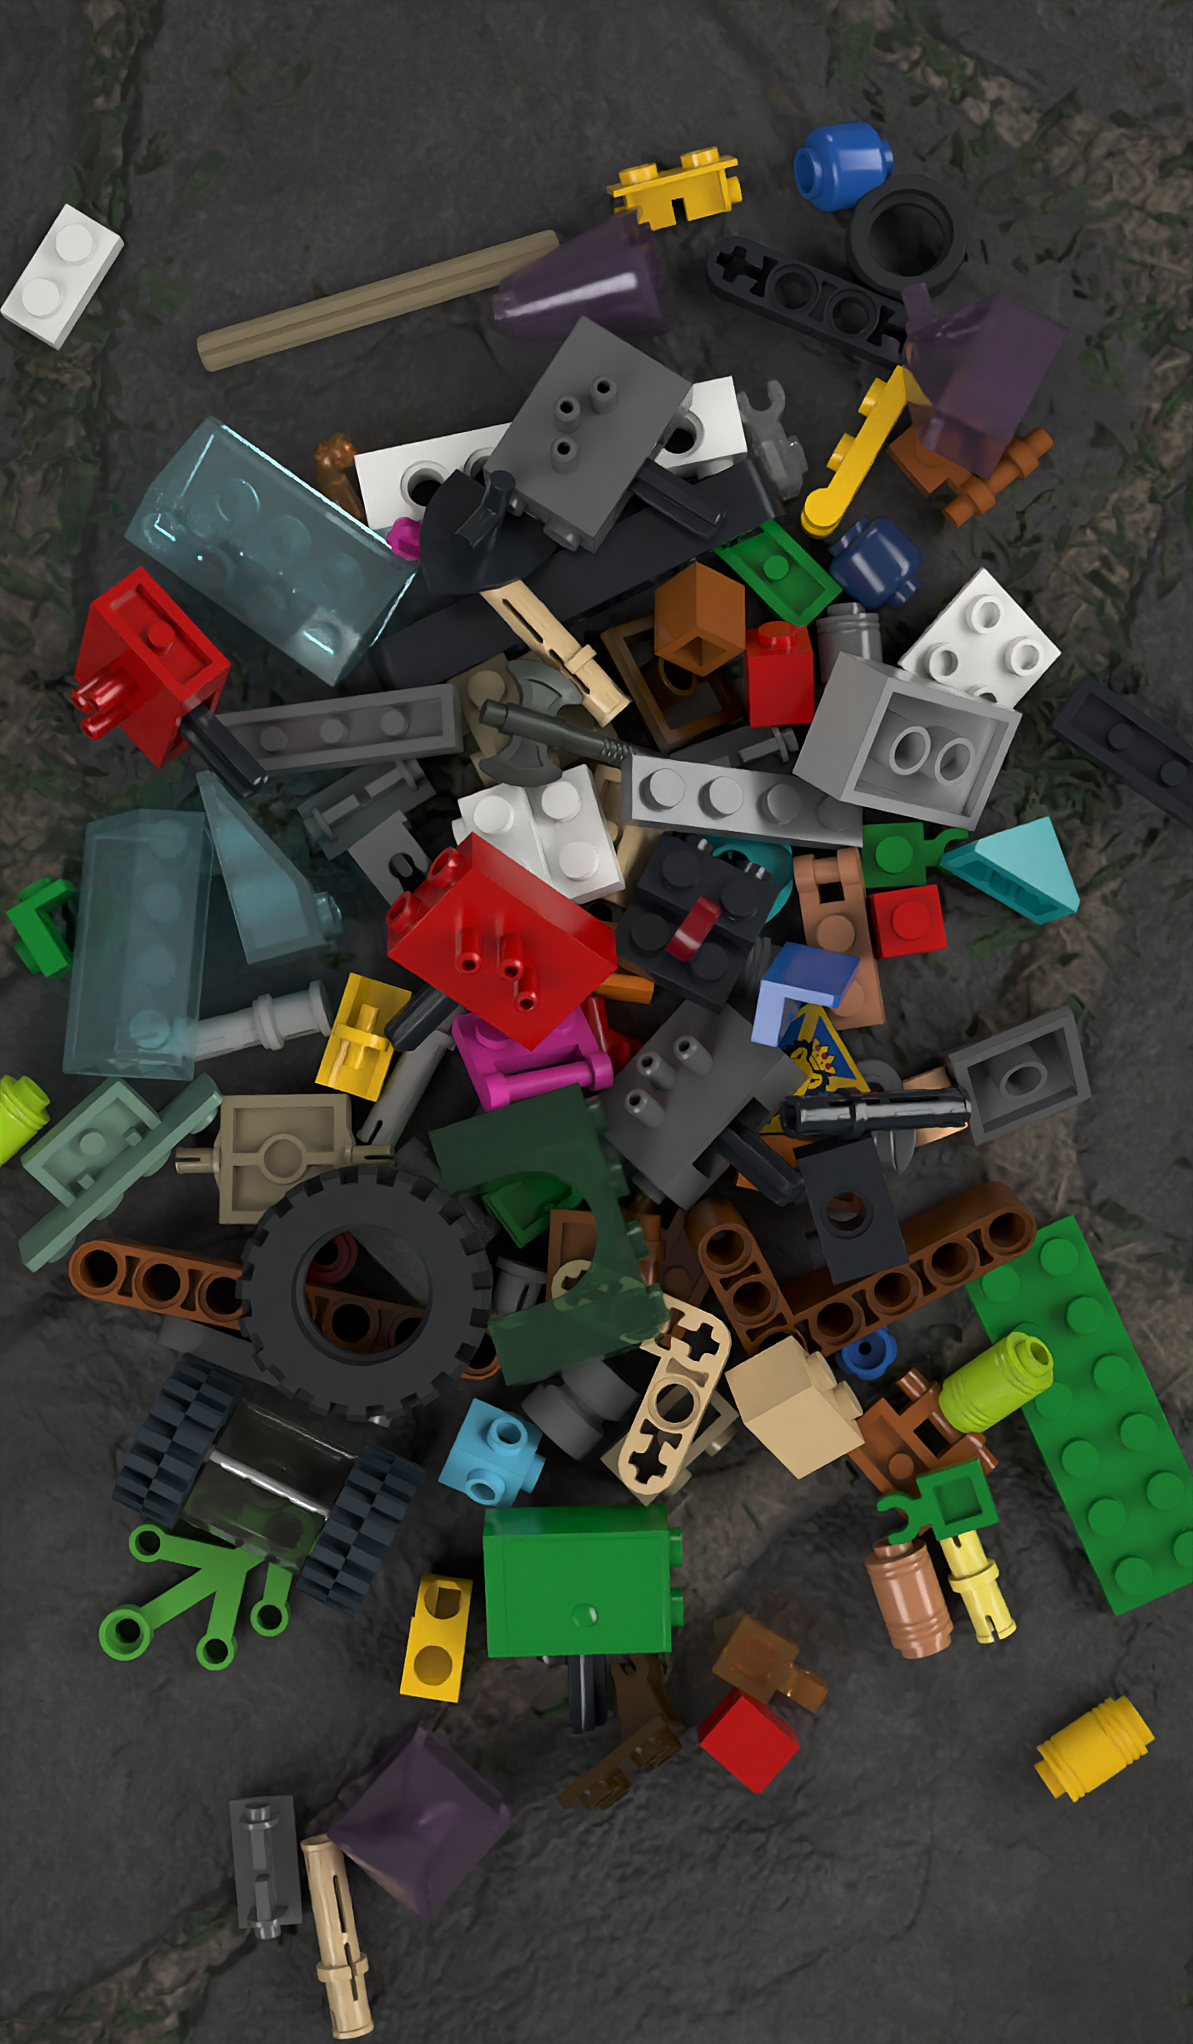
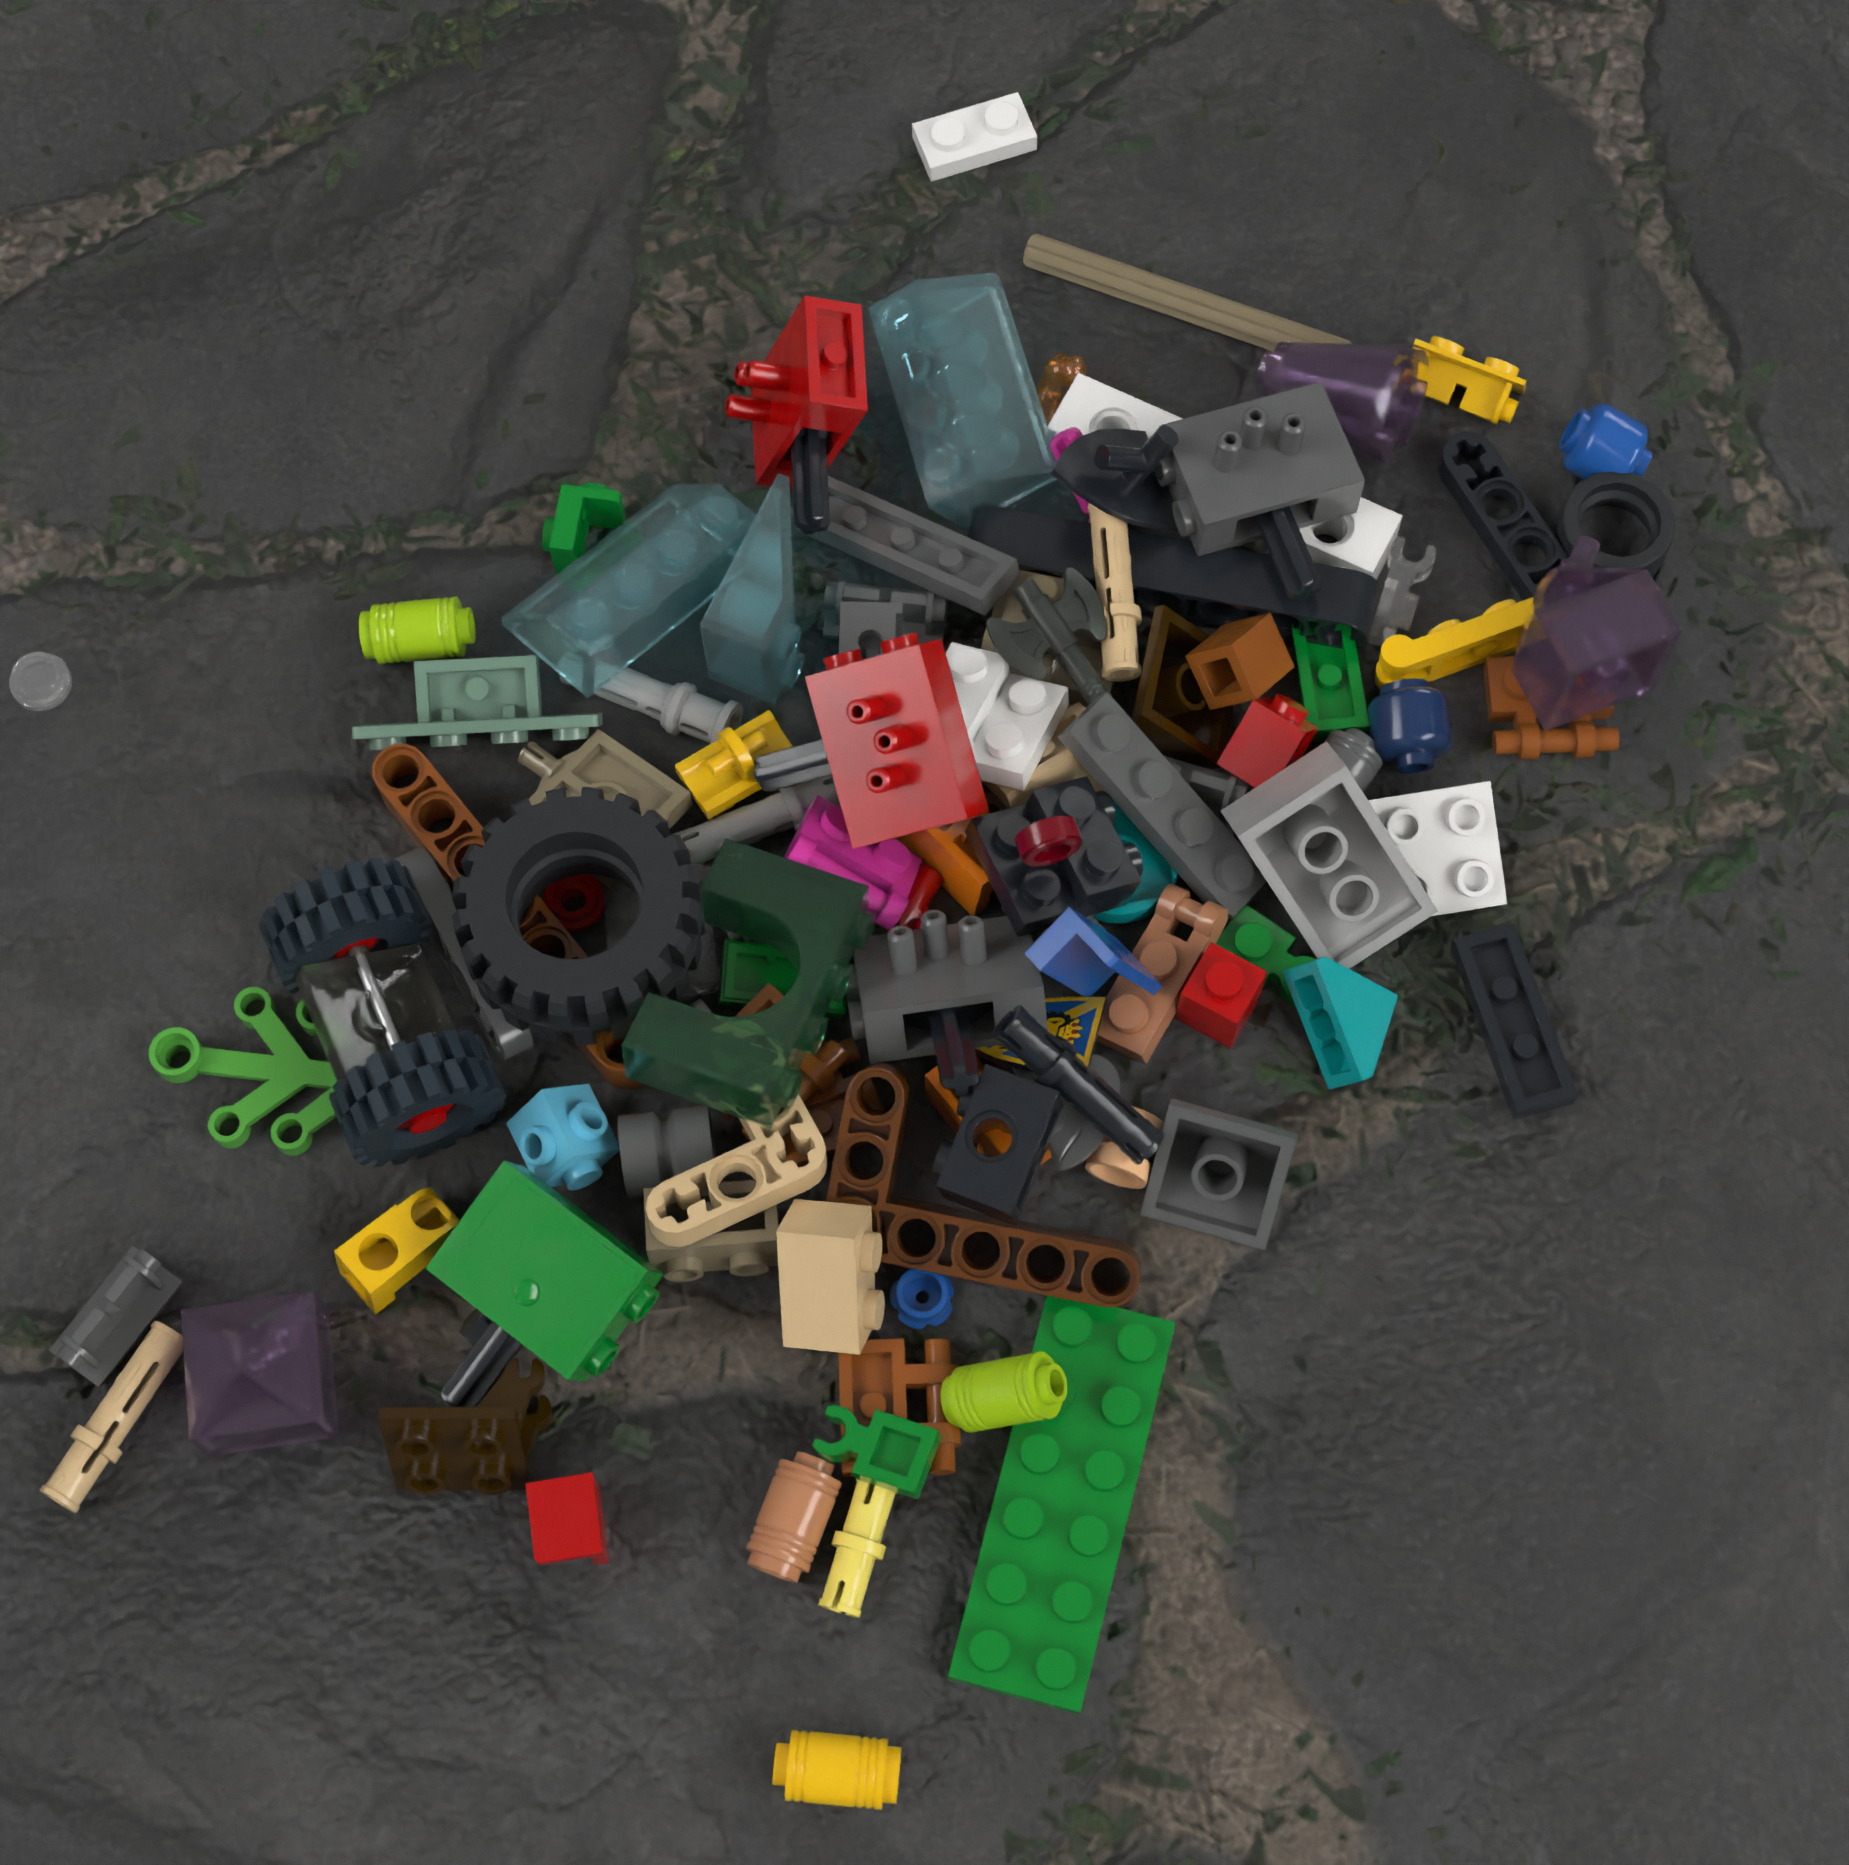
camera: 40 degrees right, 20 degrees down
clear orange plate [711,1612,829,1713] -> none

